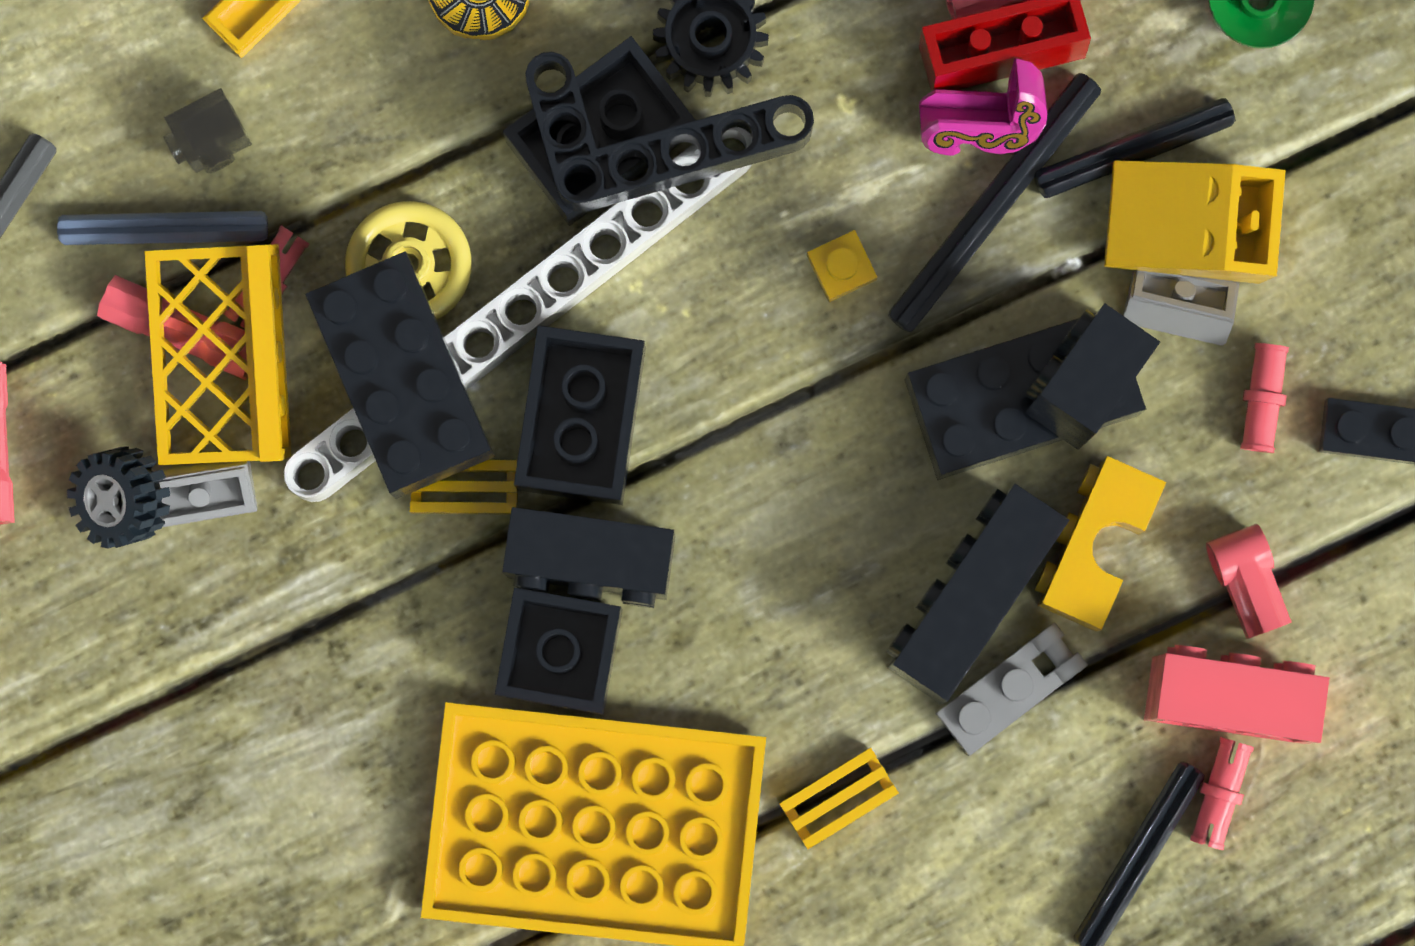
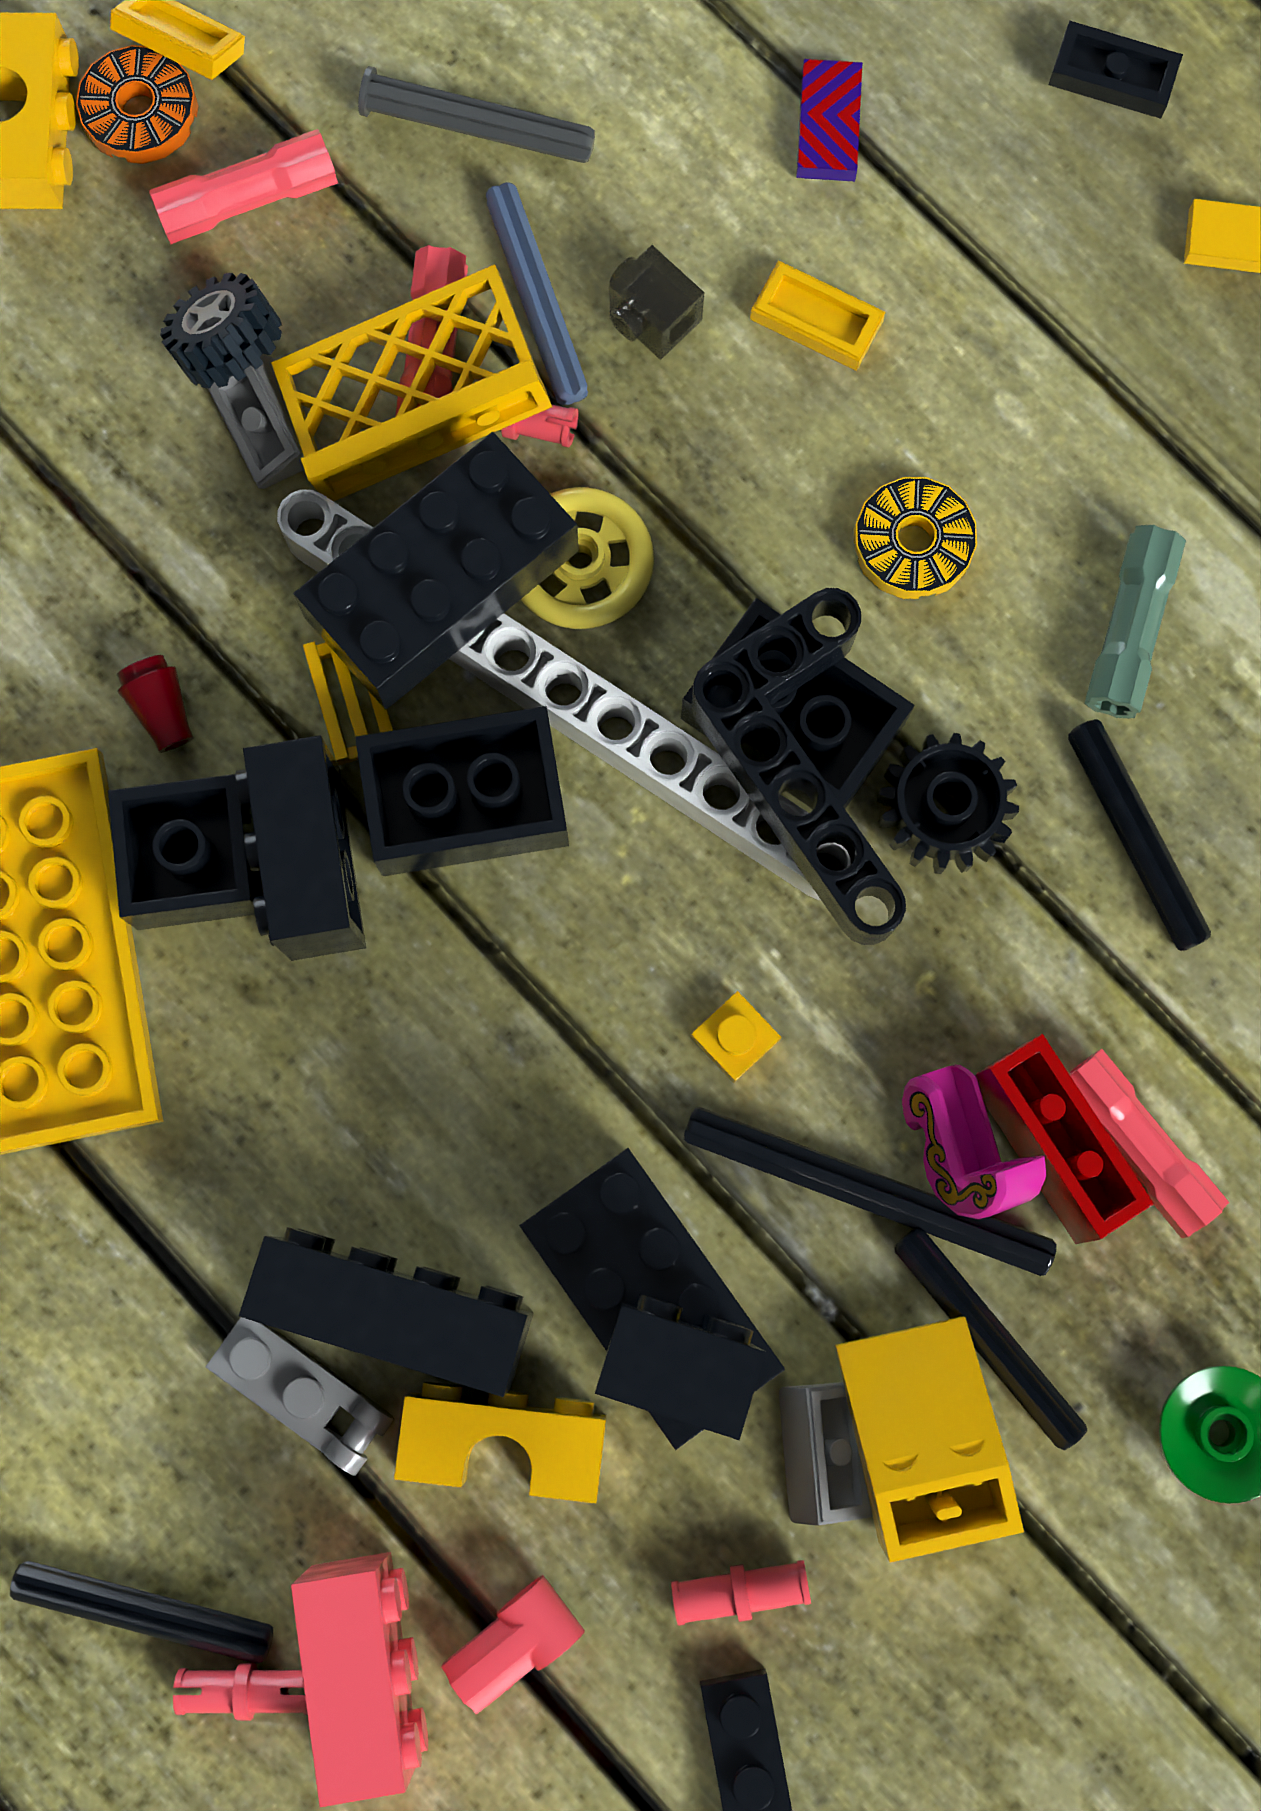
camera: 70 degrees right, 5 degrees down
yellow tile [779,747,899,850] -> none
none -> dark red cone [117,655,194,753]

